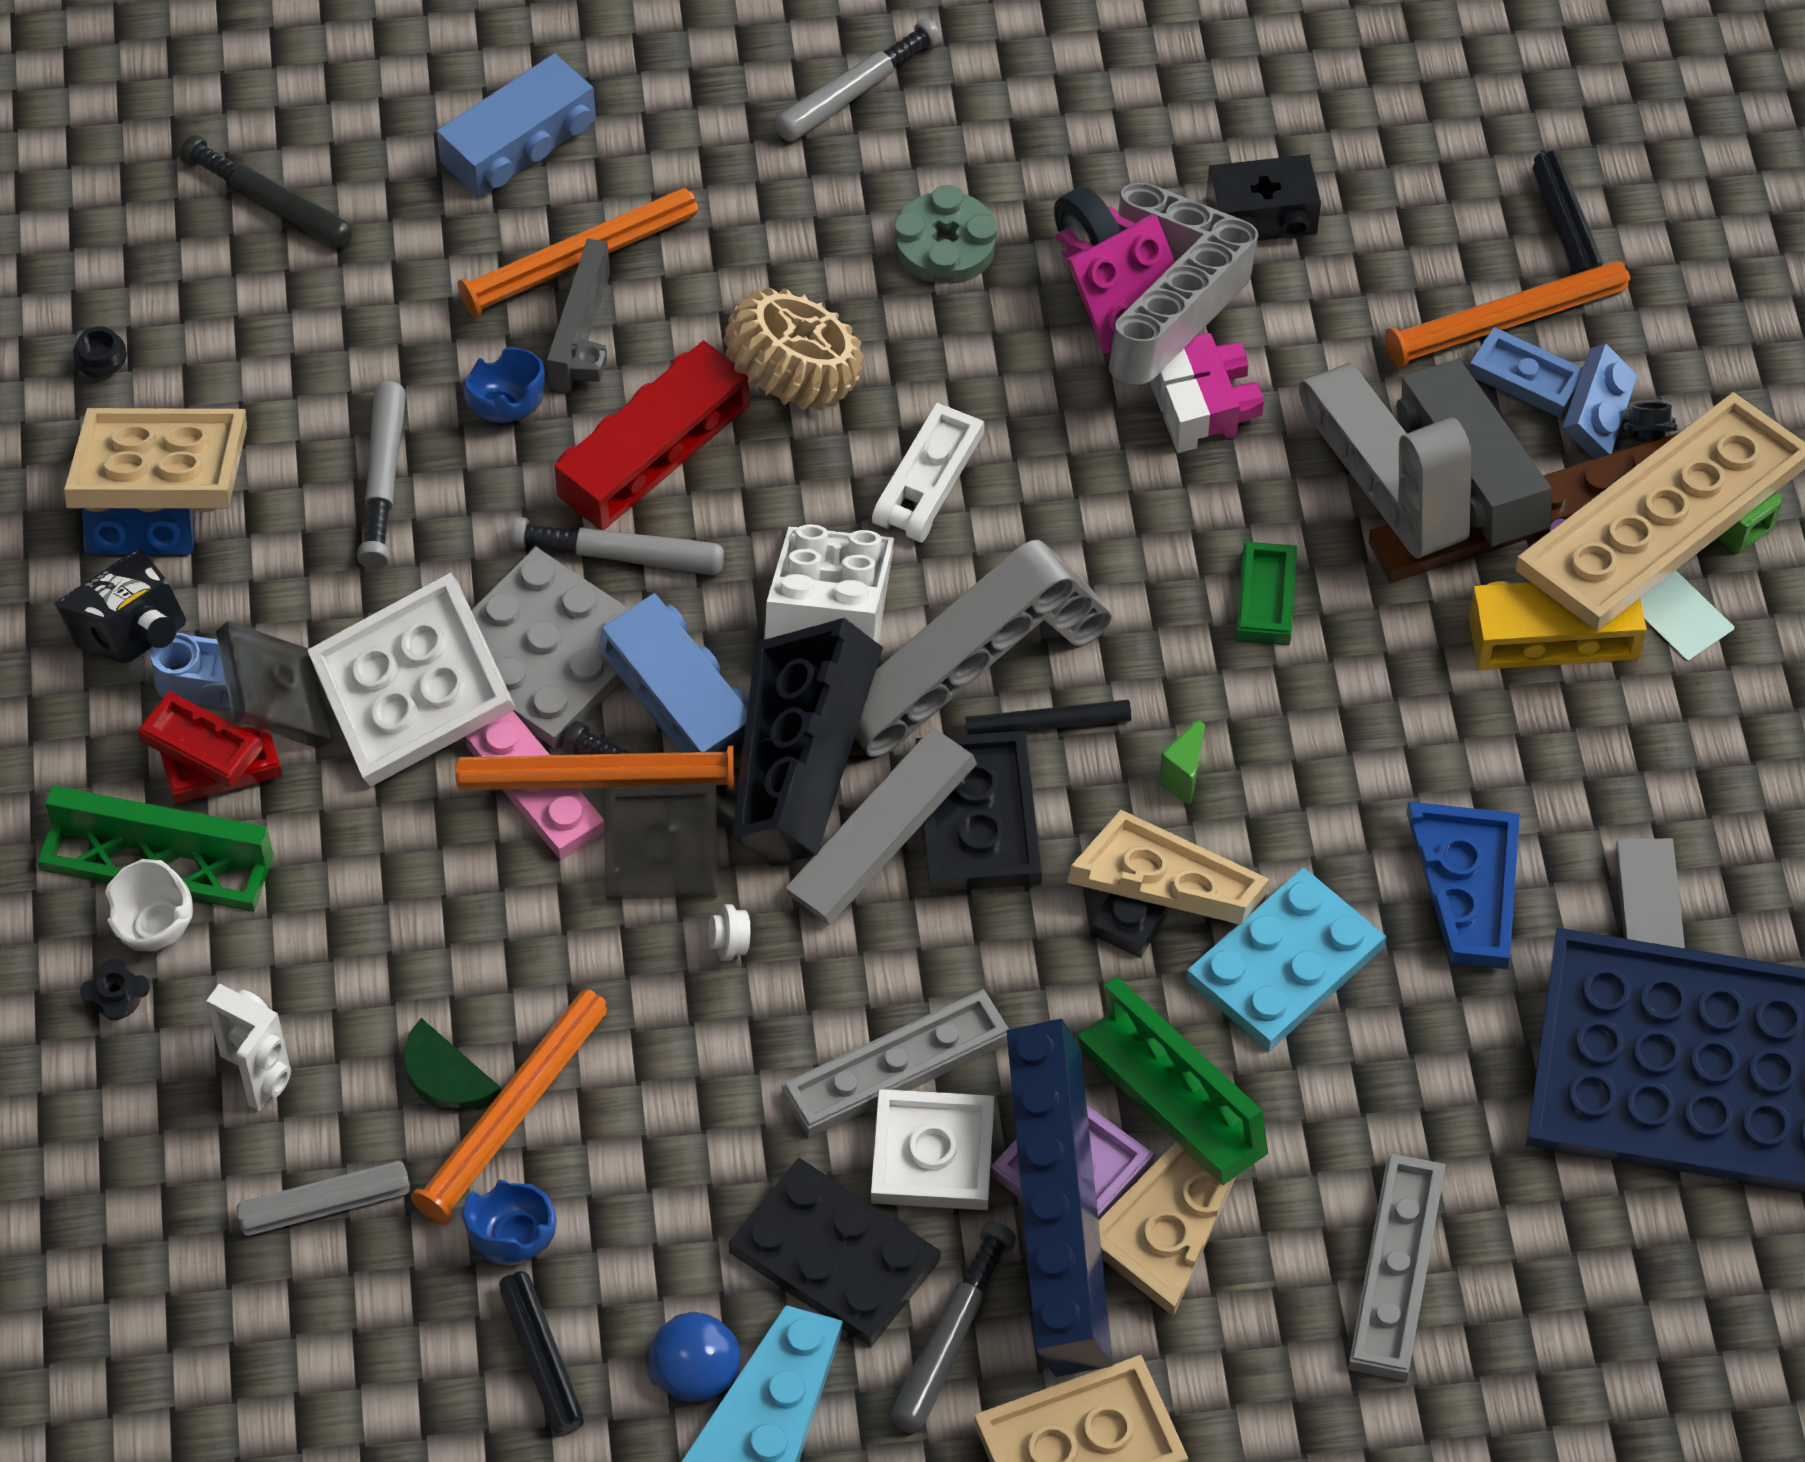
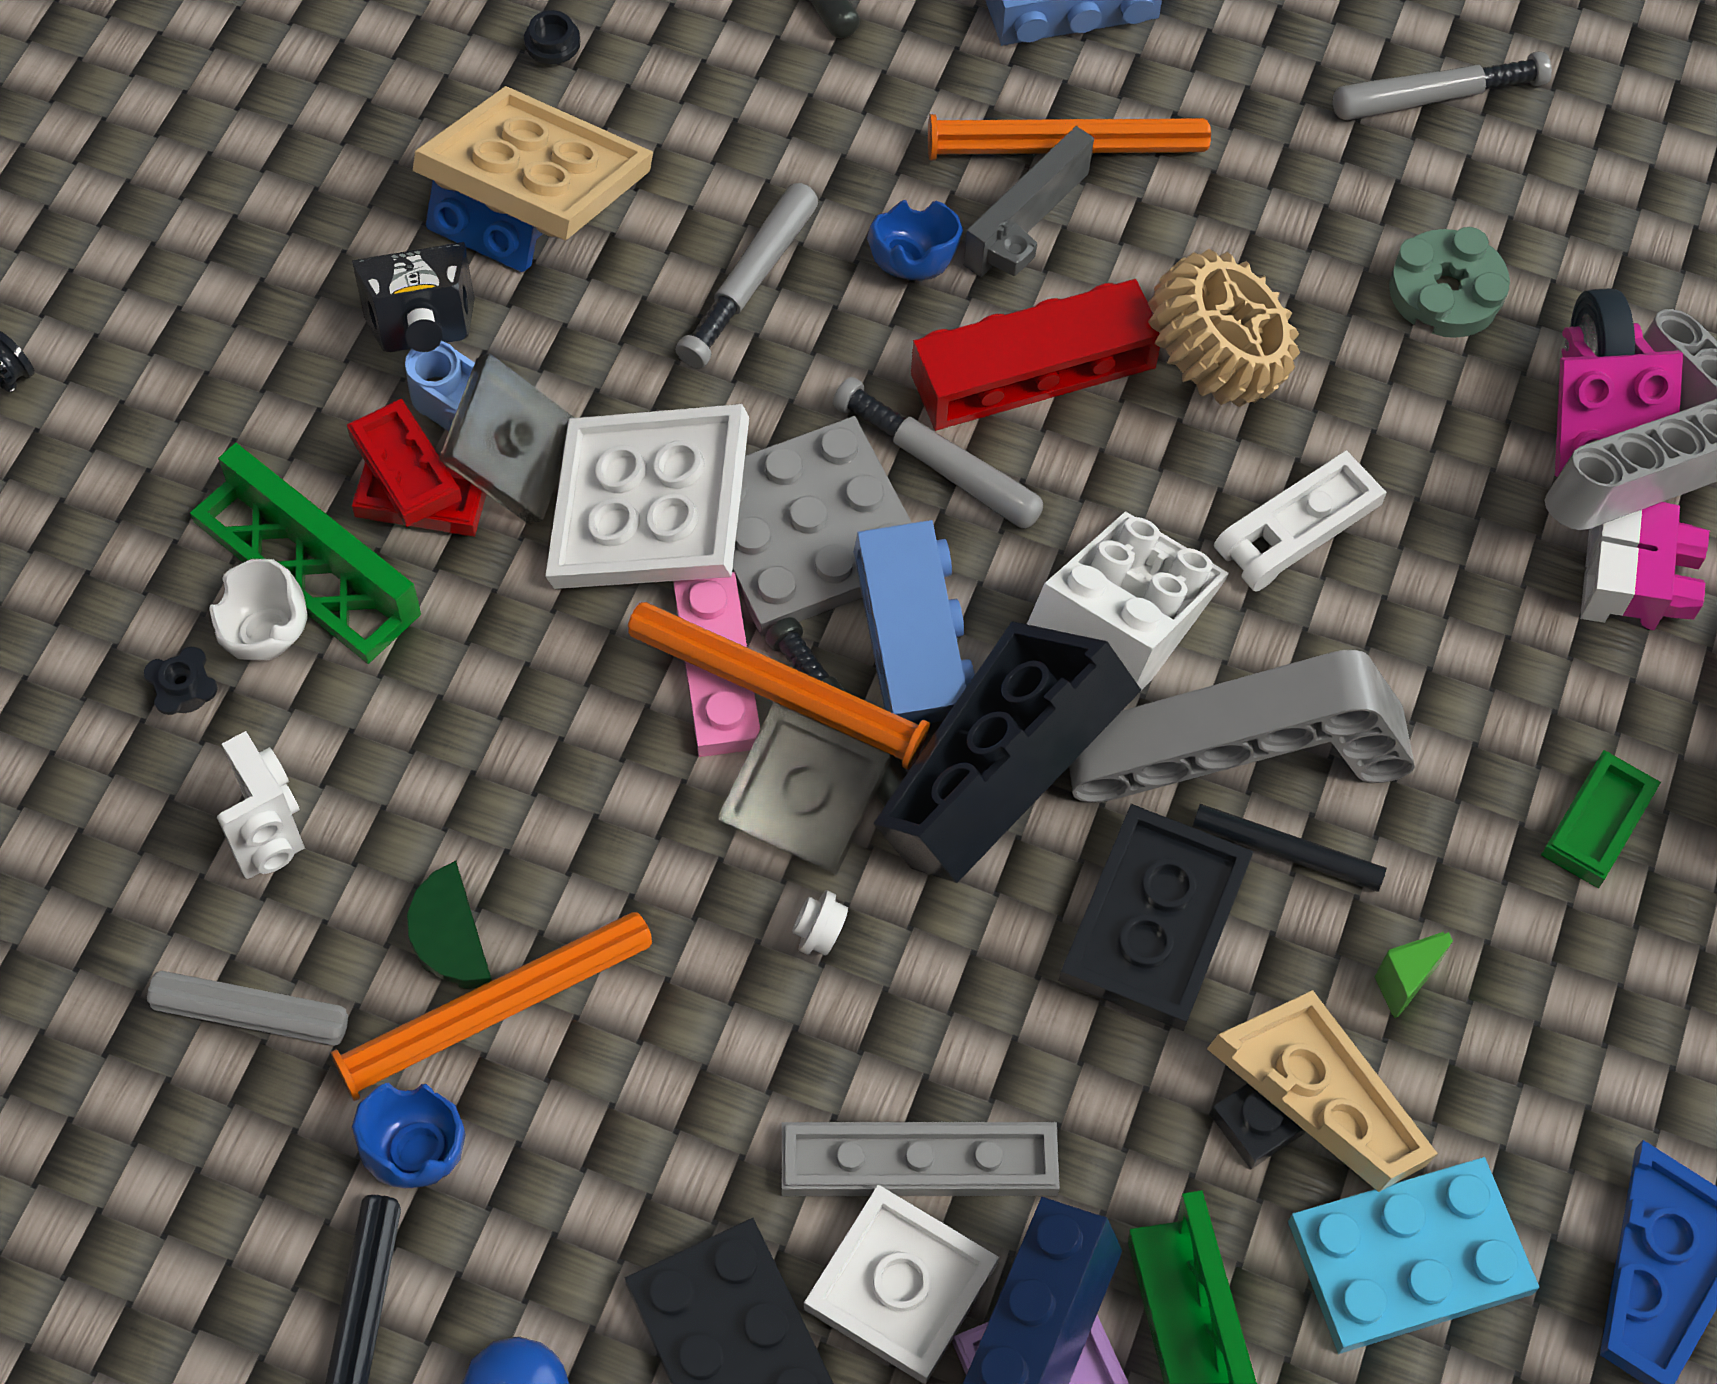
camera: 25 degrees right, 5 degrees up
light grey tile [785,727,977,925] -> none

